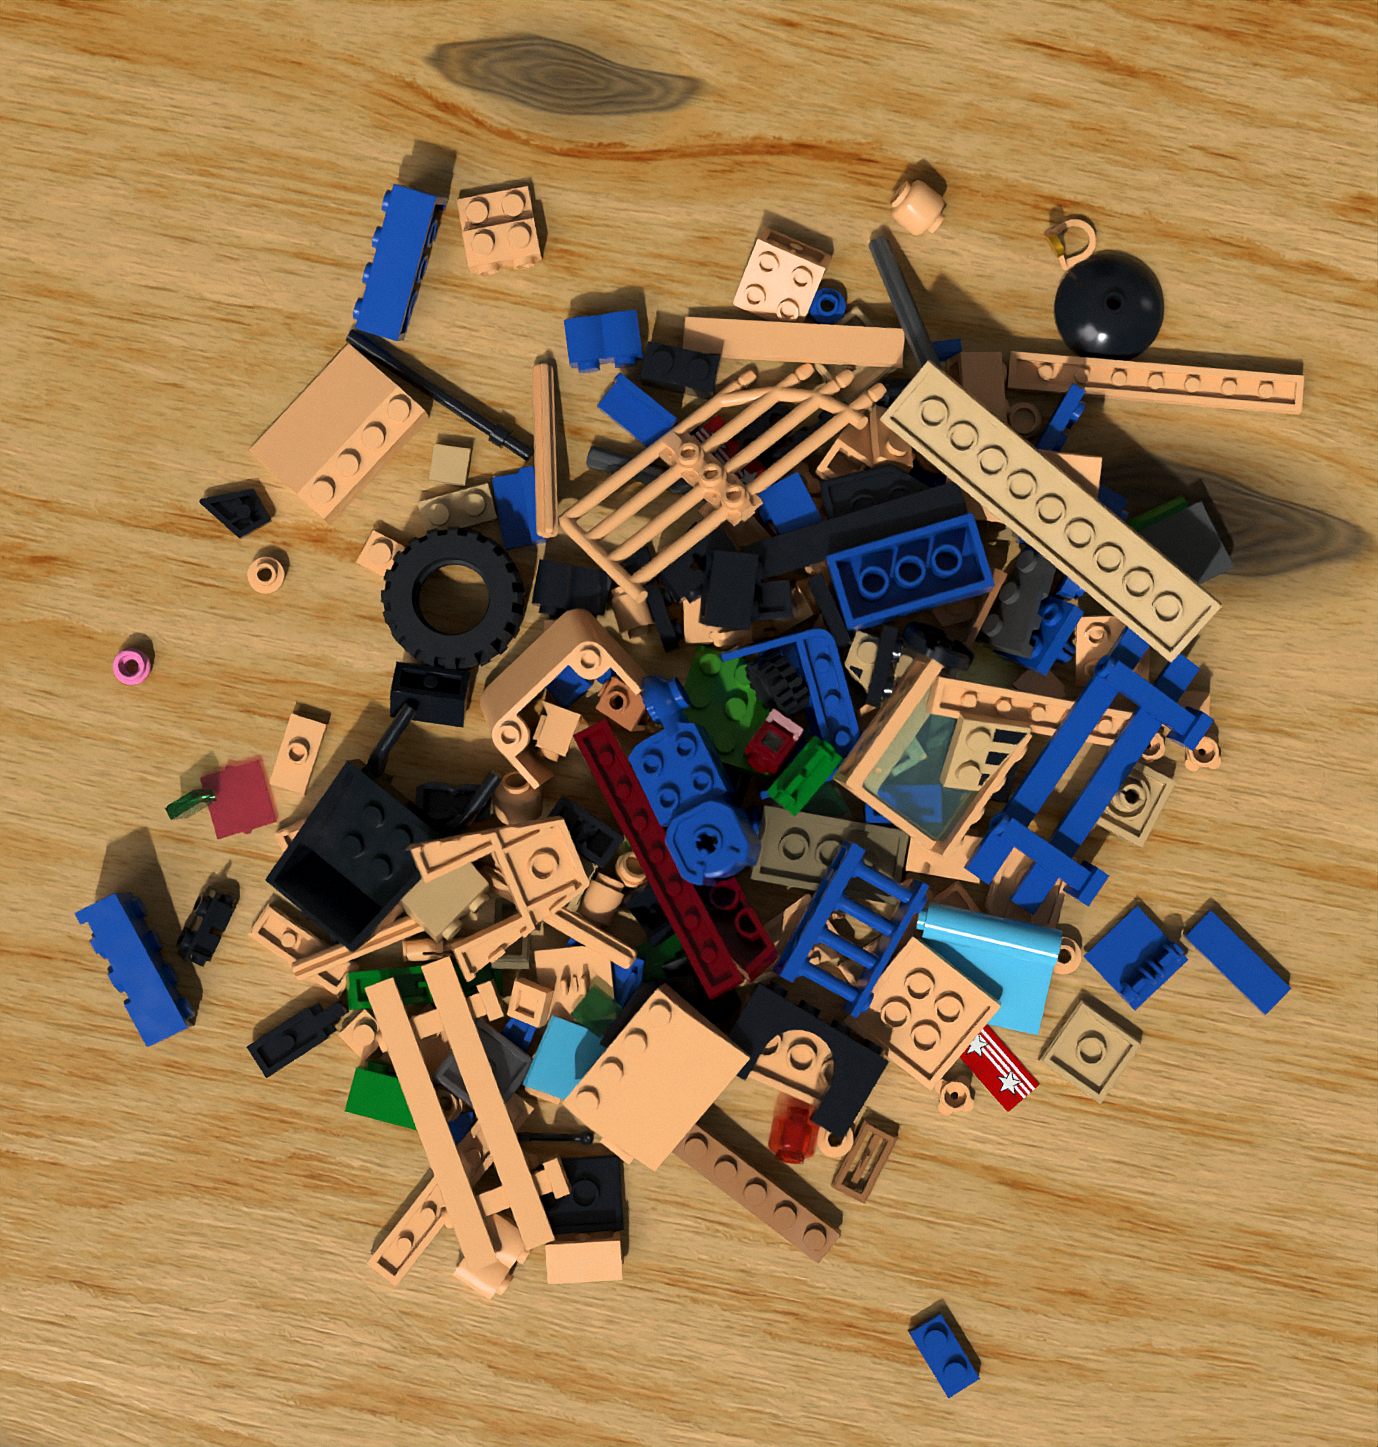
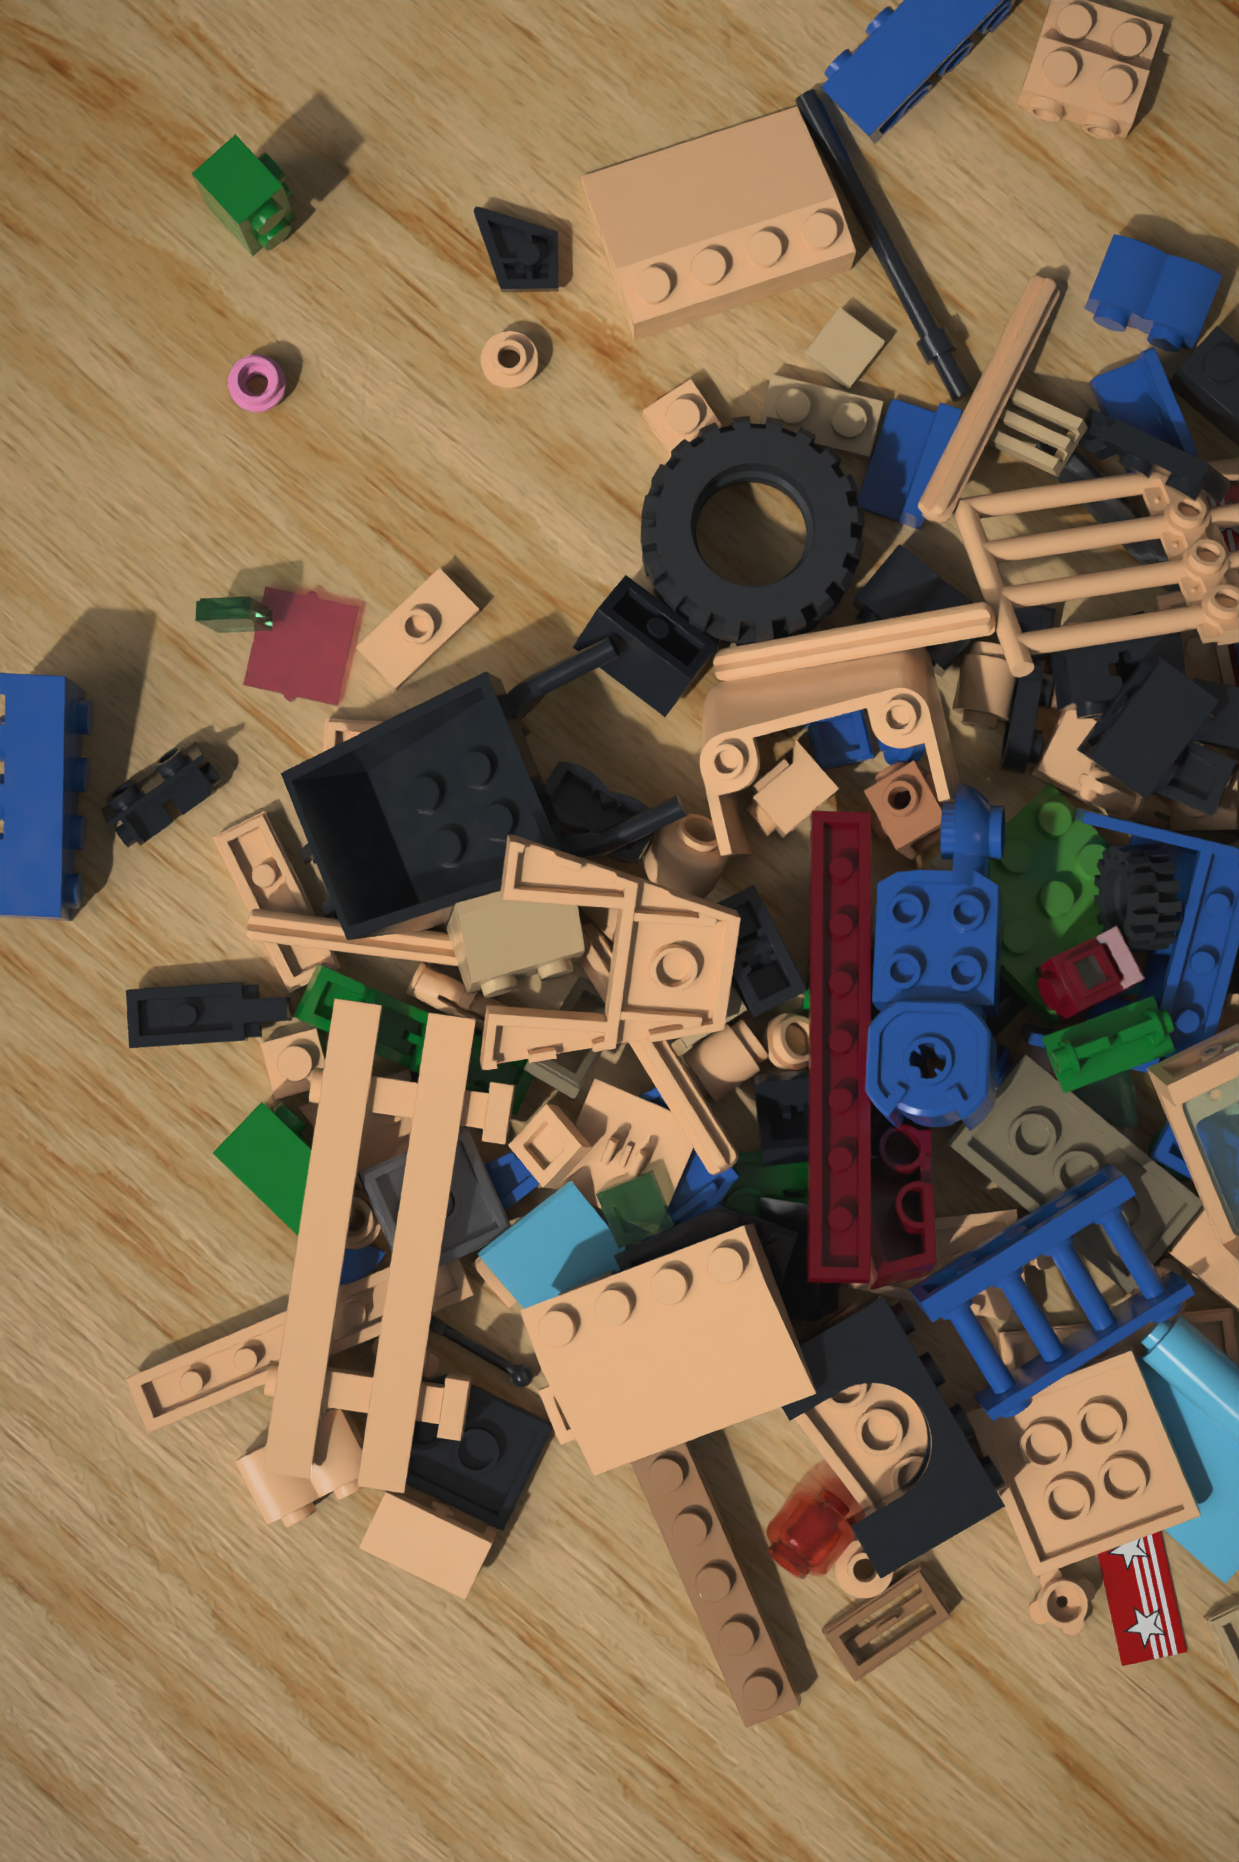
camera: 25 degrees right, 0 degrees up
none -> green brick [192,134,295,256]
none -> light nougat axle [713,602,996,681]
none -> tan tile [958,388,1088,477]
none -> black hinge [1079,408,1231,503]

